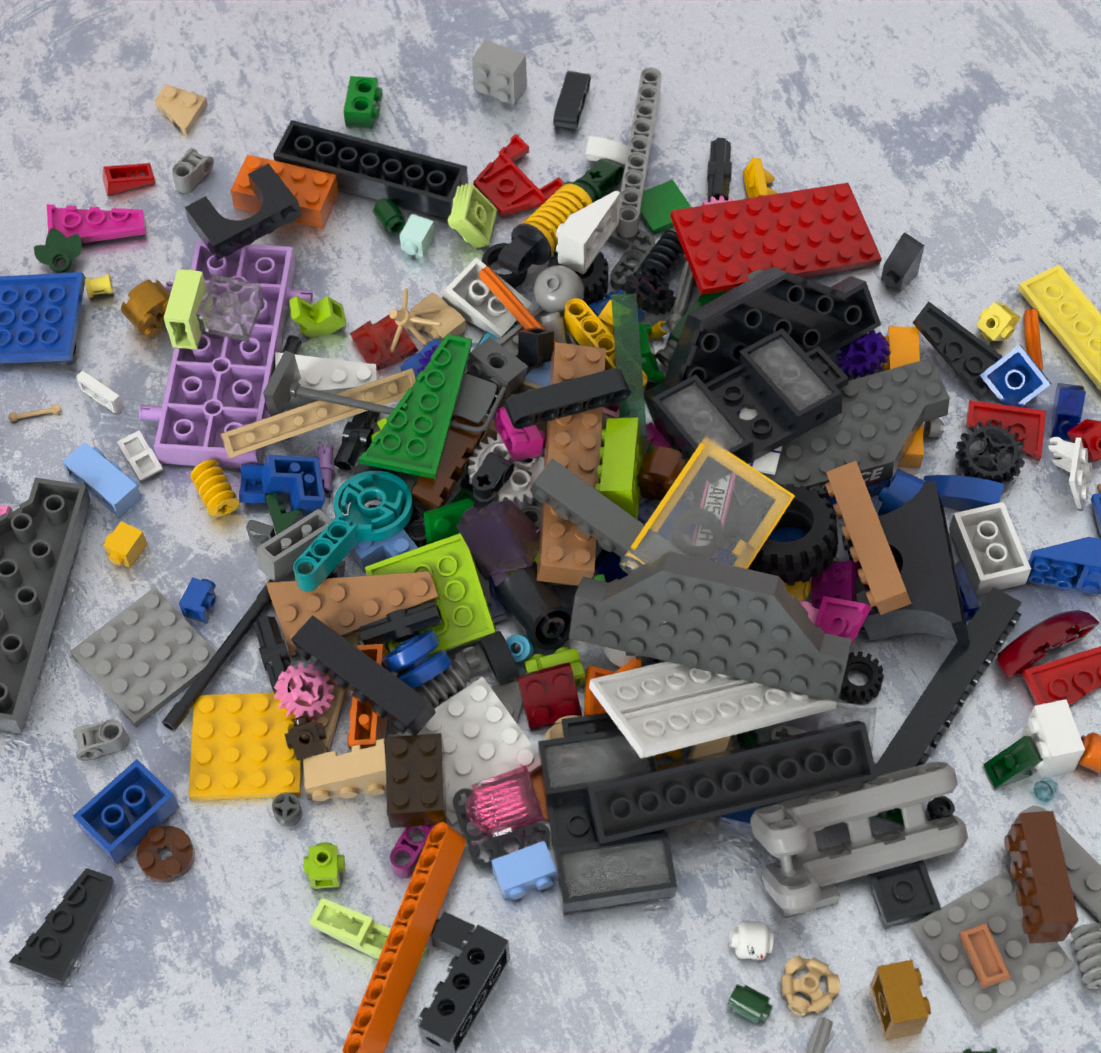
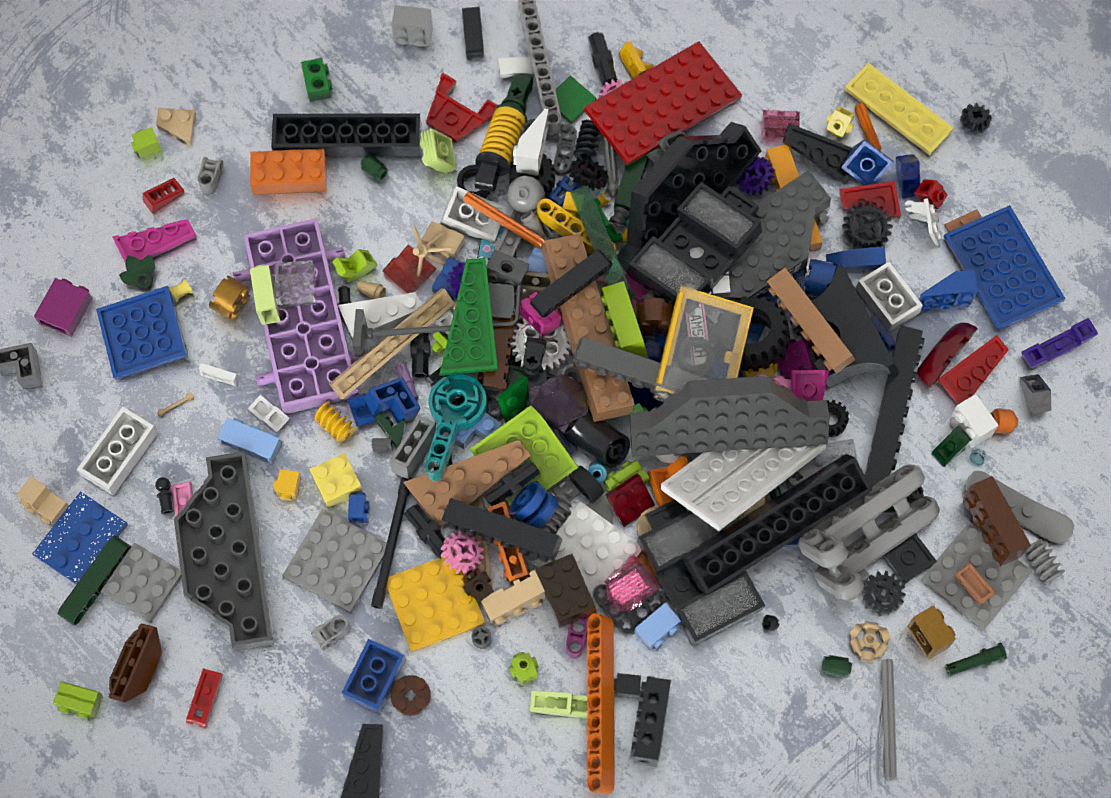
camera: 20 degrees left, 10 degrees up
black arch [185,163,301,261] -> none
light aqua brick [399,214,435,257] -> none
black brick [518,327,554,367] -> none
white head [730,921,773,960] -> none
black slope [881,233,925,292] -> none
none -> lime brick [131,127,161,158]
none -> light yellow brick [309,452,363,509]
none -> tan cone [357,280,386,299]
none -> clear pink brick [761,110,800,139]
none -> black hinge [762,615,780,631]
none -> black gear [863,571,906,615]

